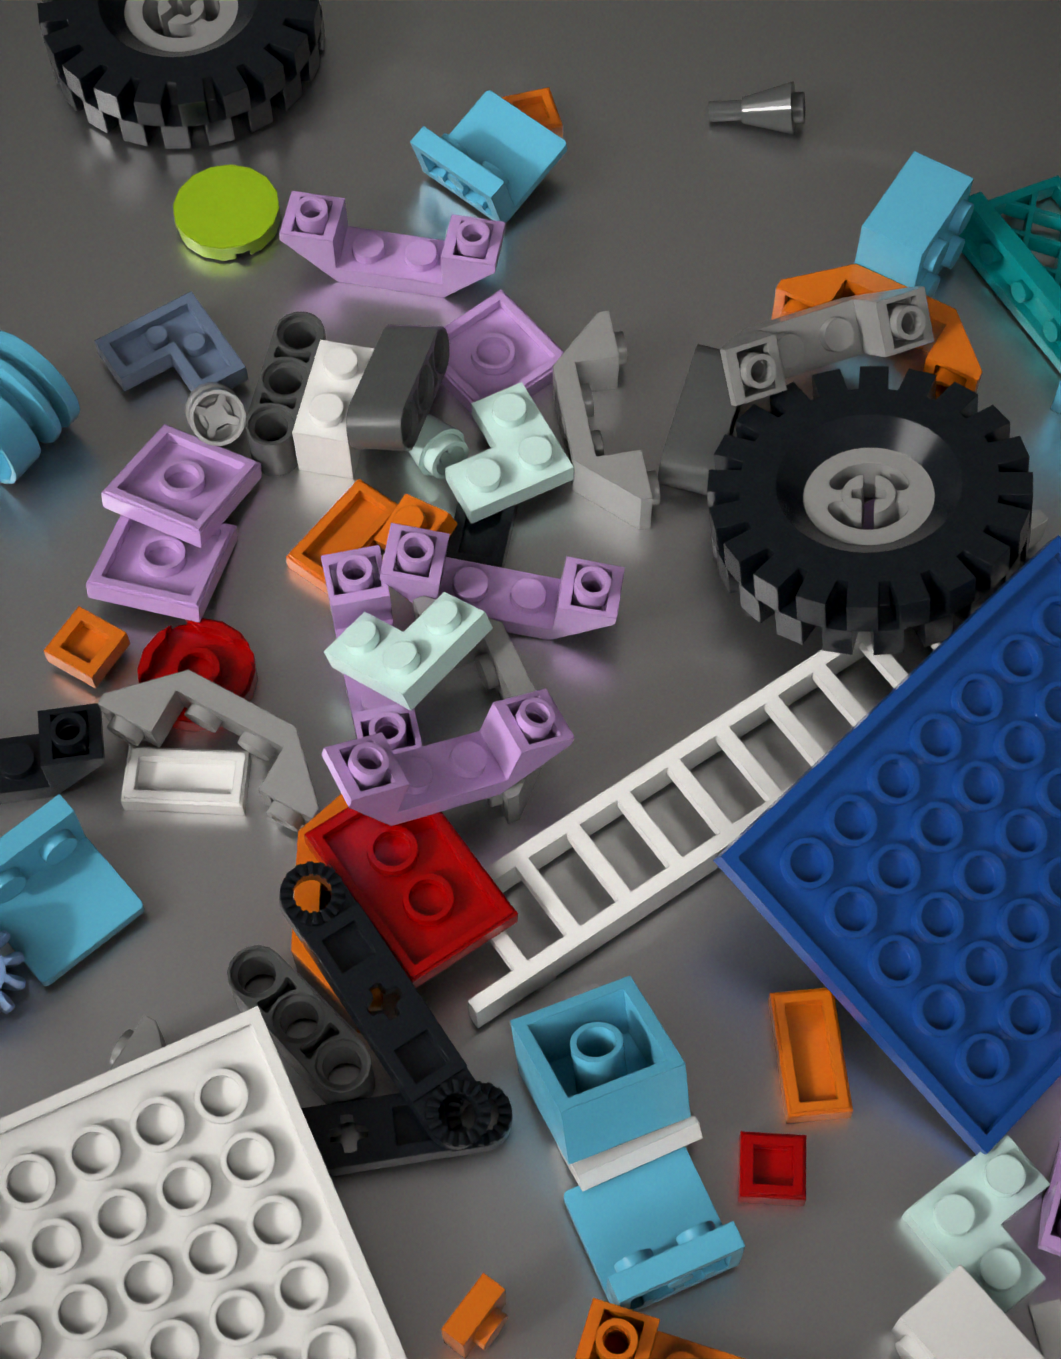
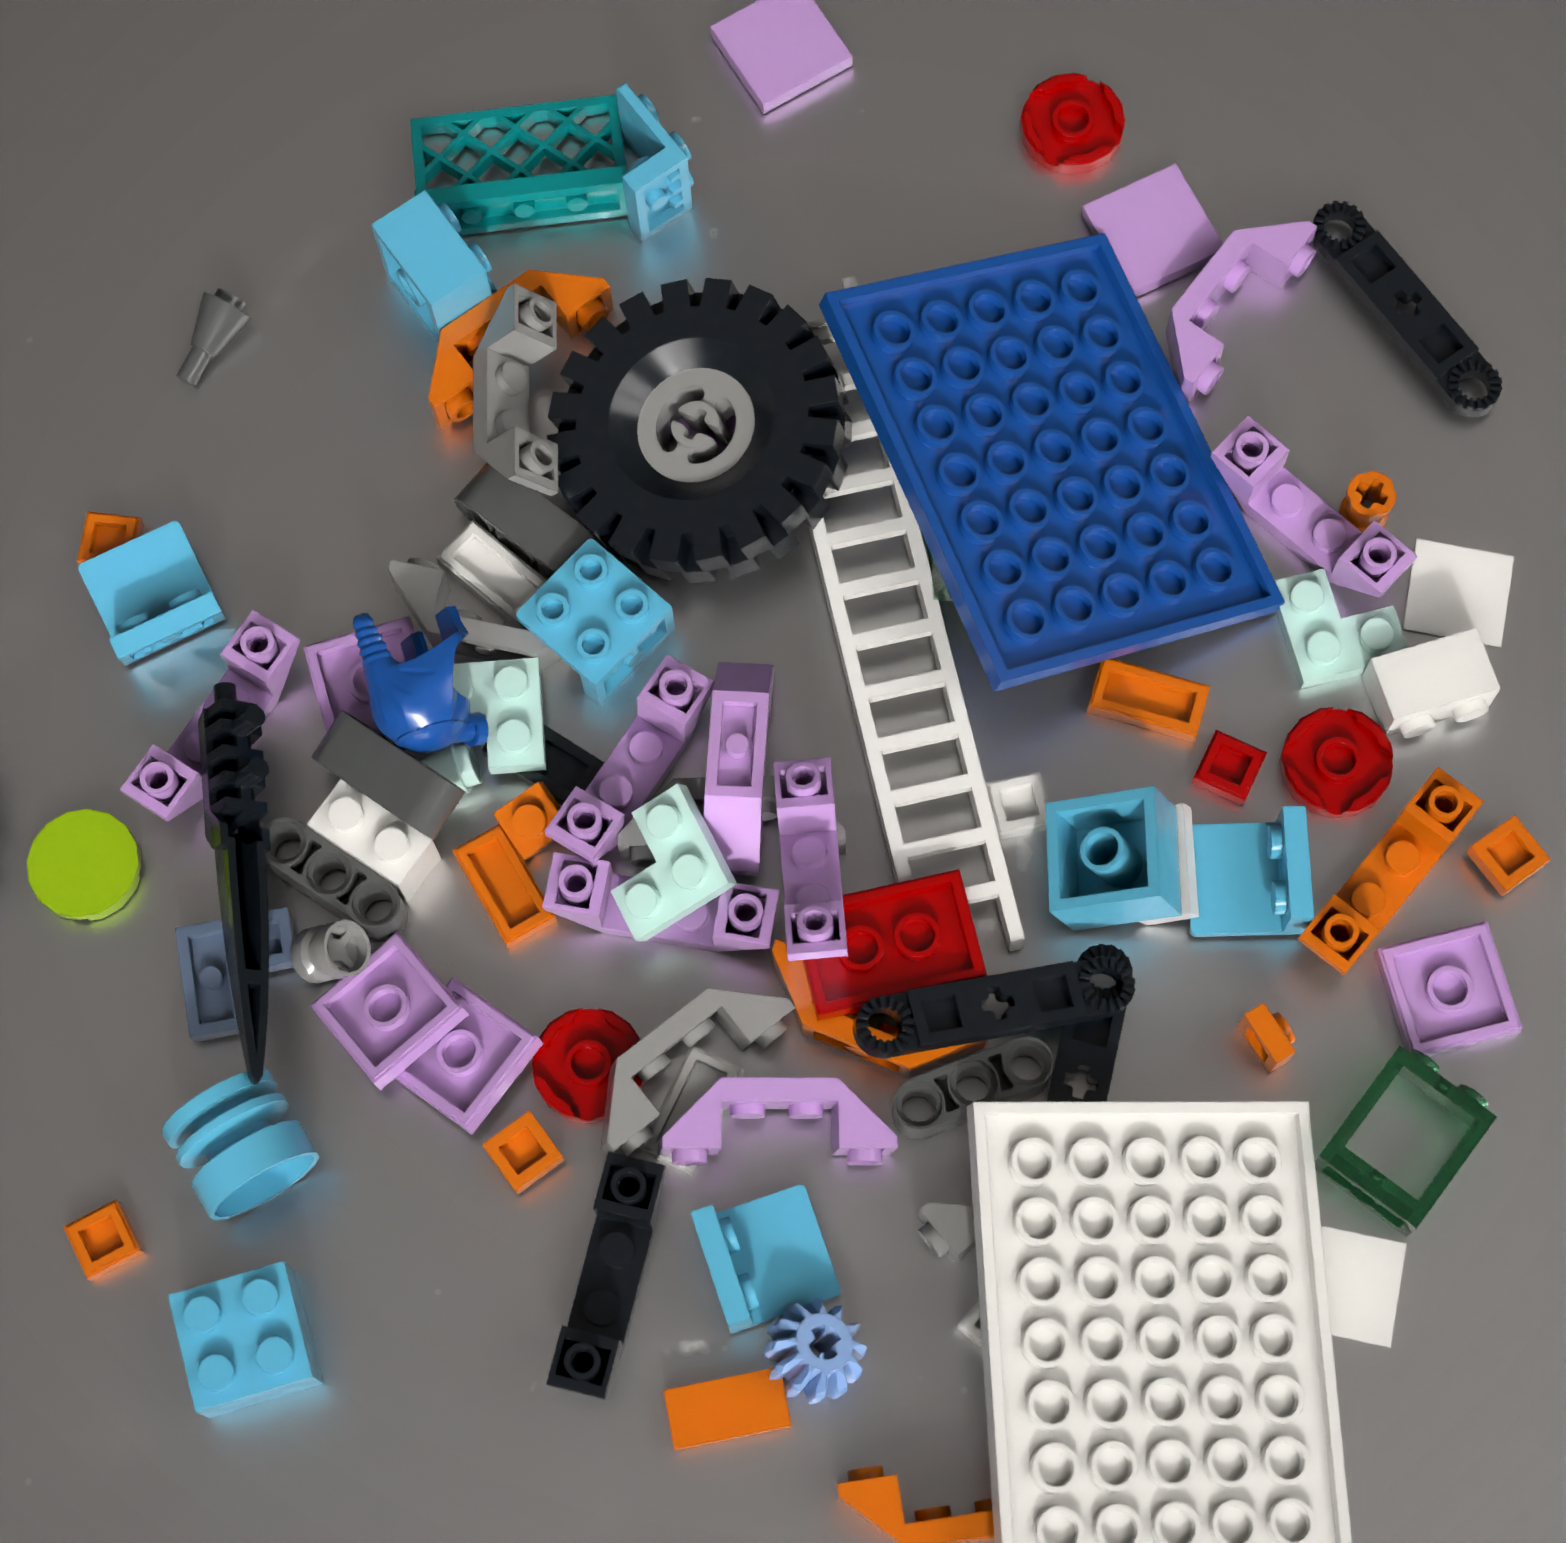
camera: 65 degrees left, 10 degrees up
none -> black piece [198,682,271,1085]
none -> blue piece [353,606,489,753]
none -> white tile [436,520,546,621]
none -> medium azure bracket [516,539,675,706]
none -> lavender slope [658,1077,898,1166]
none -> lavender slope [704,662,774,876]
none -> white tile [985,771,1048,840]
none -> red tile [1279,707,1393,818]

